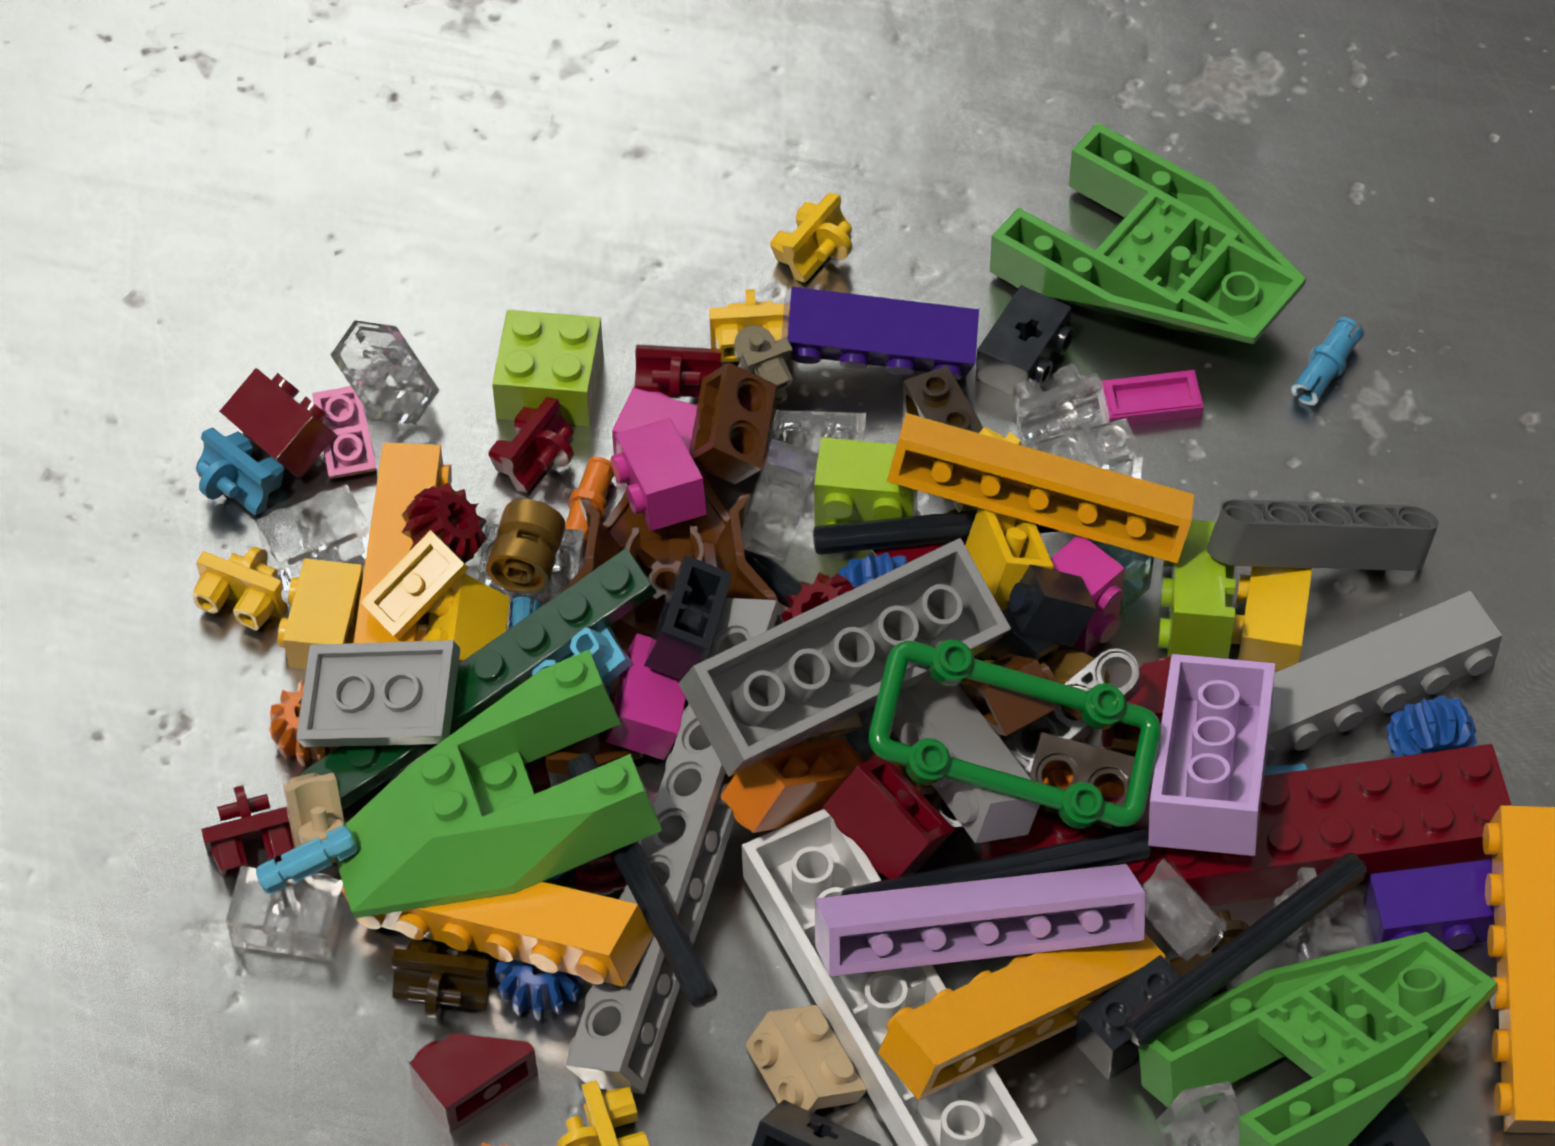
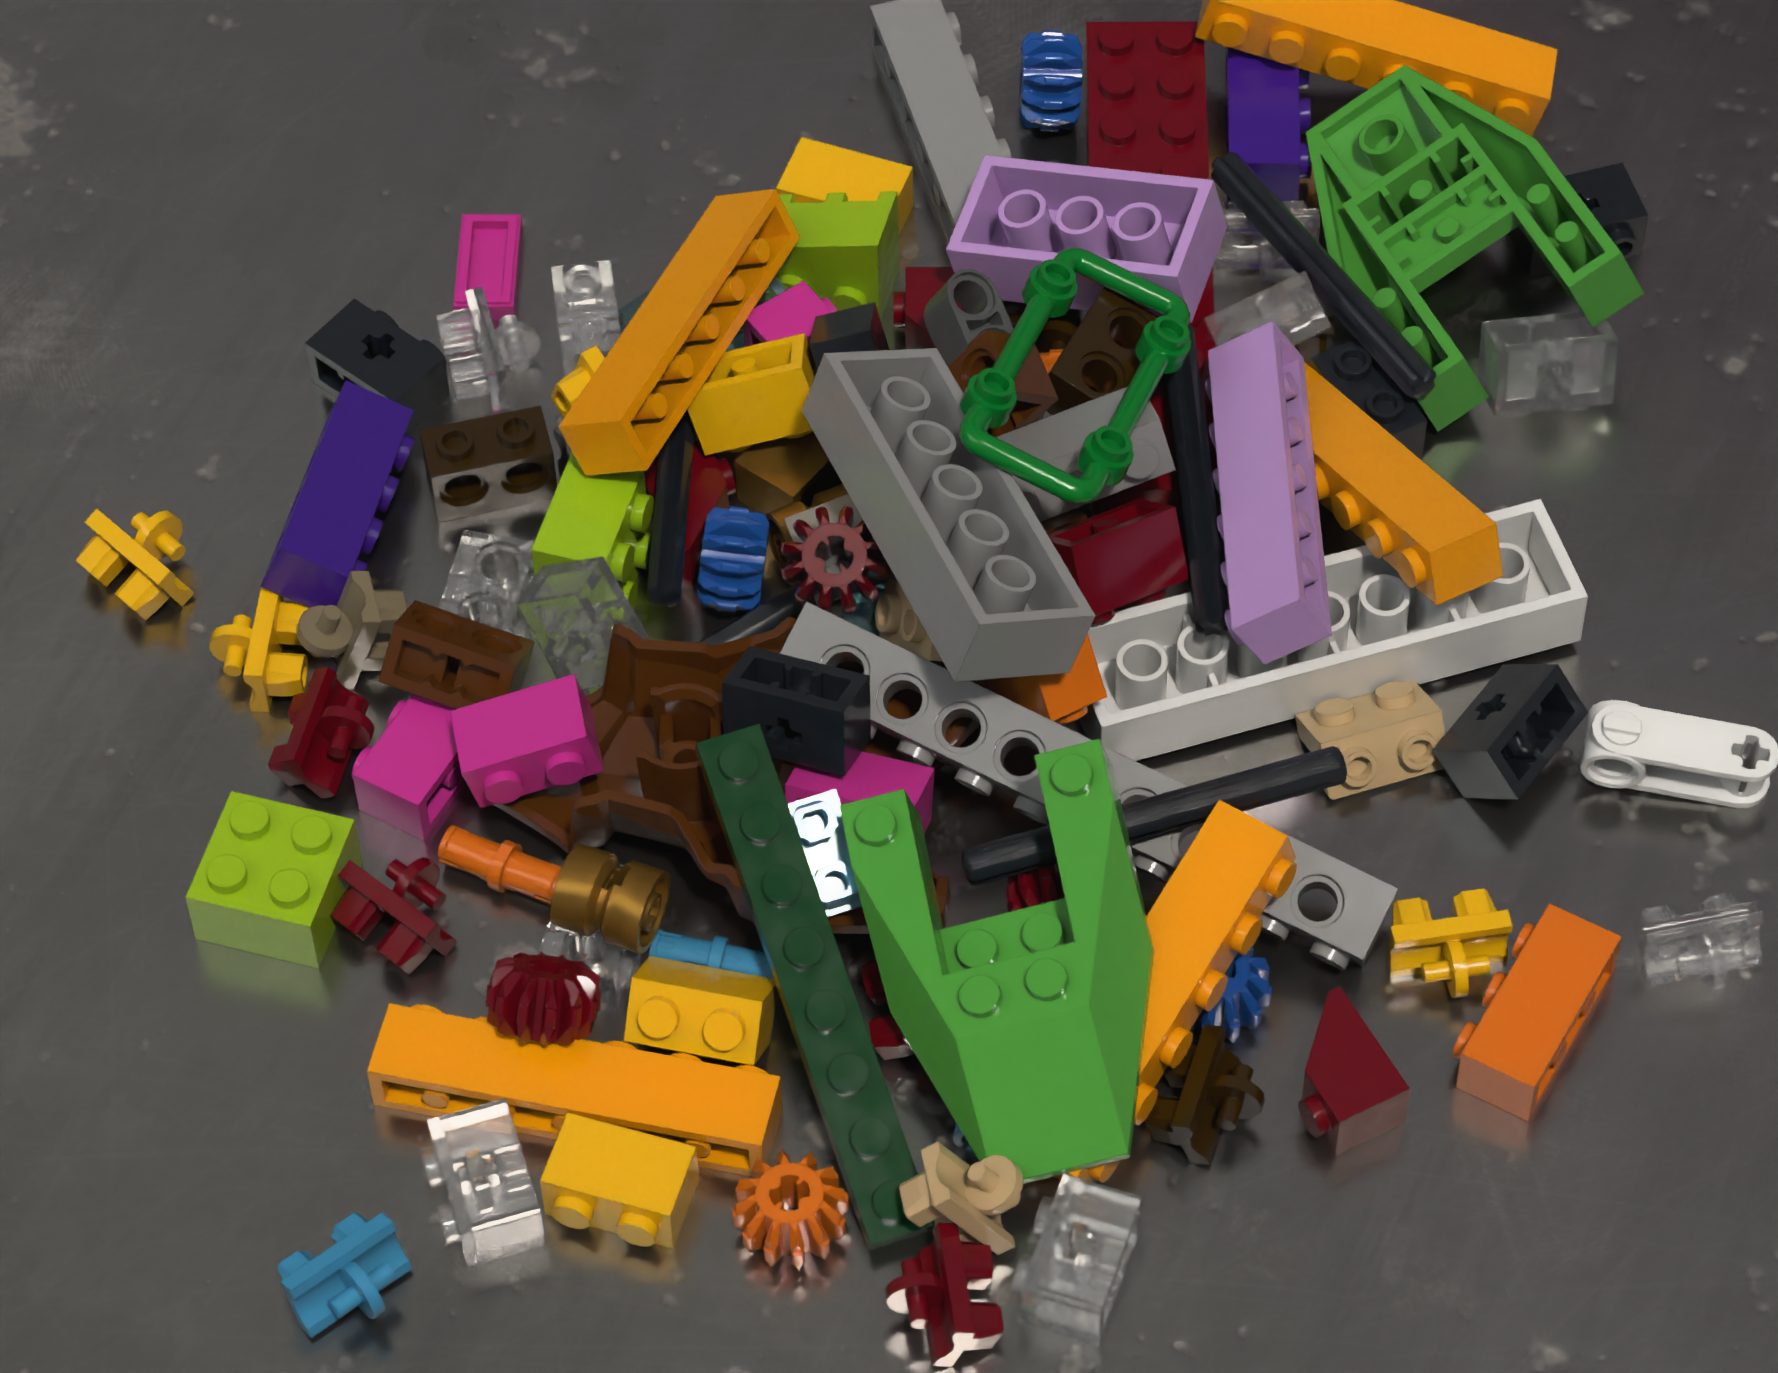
camera: 80 degrees left, 0 degrees up
yellow hips [192,546,288,631] -> none
dark red brick [219,368,337,479] -> none
medium azure axle [256,825,358,894] -> none
light grey plate [296,640,460,747] -> none
bright pink slope [312,385,377,480] -> none
clear brick [330,320,440,425] -> none
plate [360,530,469,640] -> none
bright green wedge [989,122,1306,344] -> none
dark grey beam [1206,499,1439,571] -> none
dark azure pin [1291,317,1364,405] -> none

